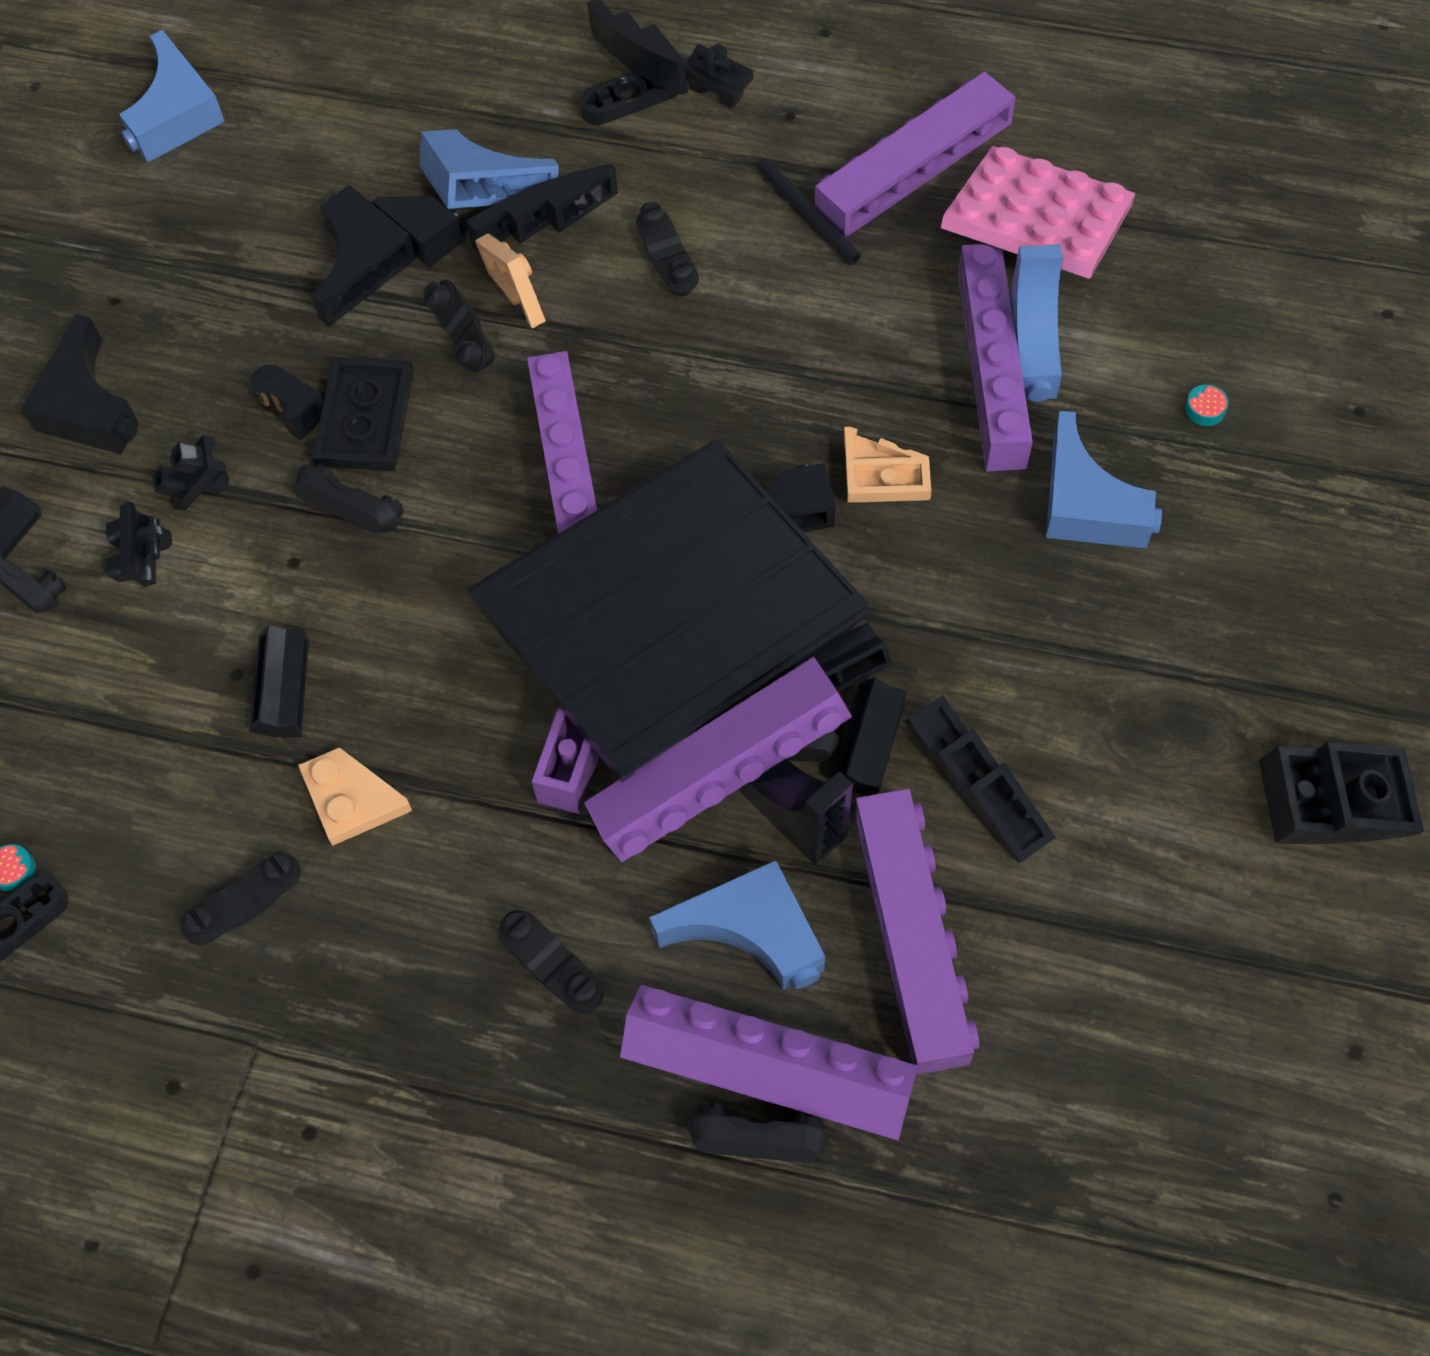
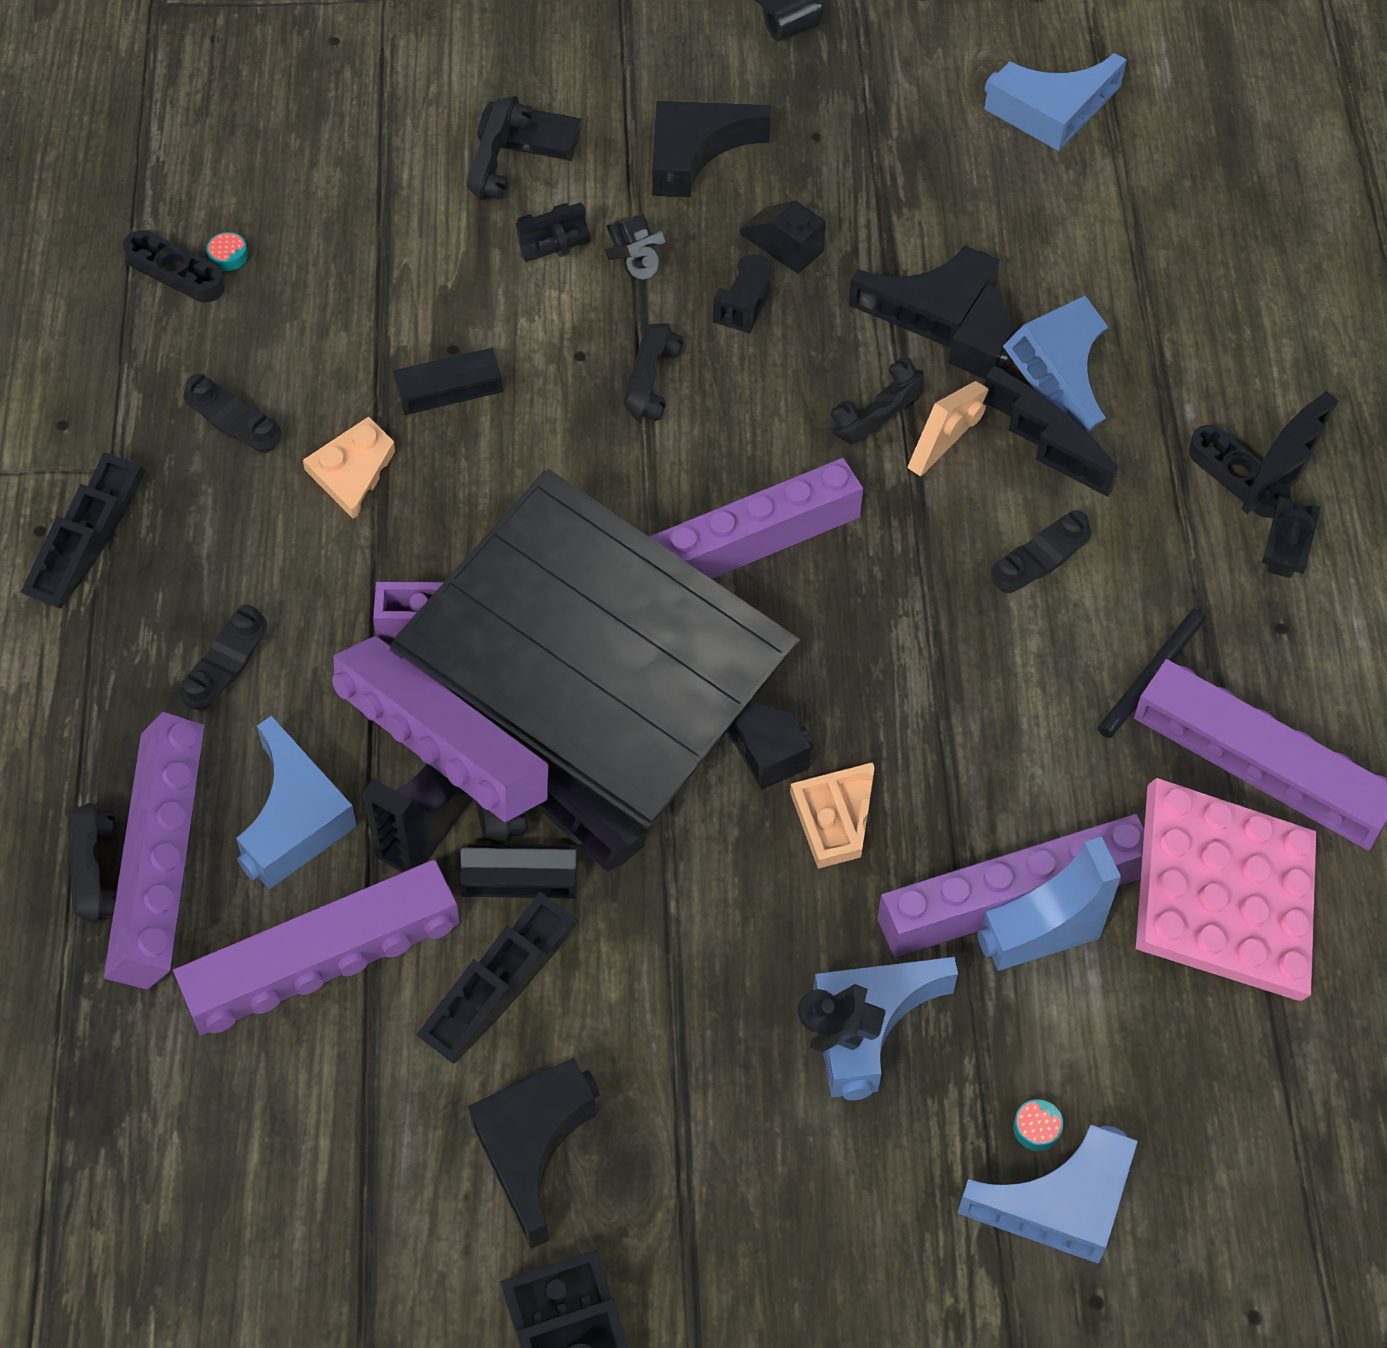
camera: 70 degrees right, 5 degrees down
black plate [312,357,414,471] -> none
none -> black slope [21,452,146,609]
none -> black arch [468,1058,600,1249]
none -> black slope [739,201,826,274]
none -> black hips [797,984,885,1052]
none -> medium blue arch [957,1125,1138,1264]

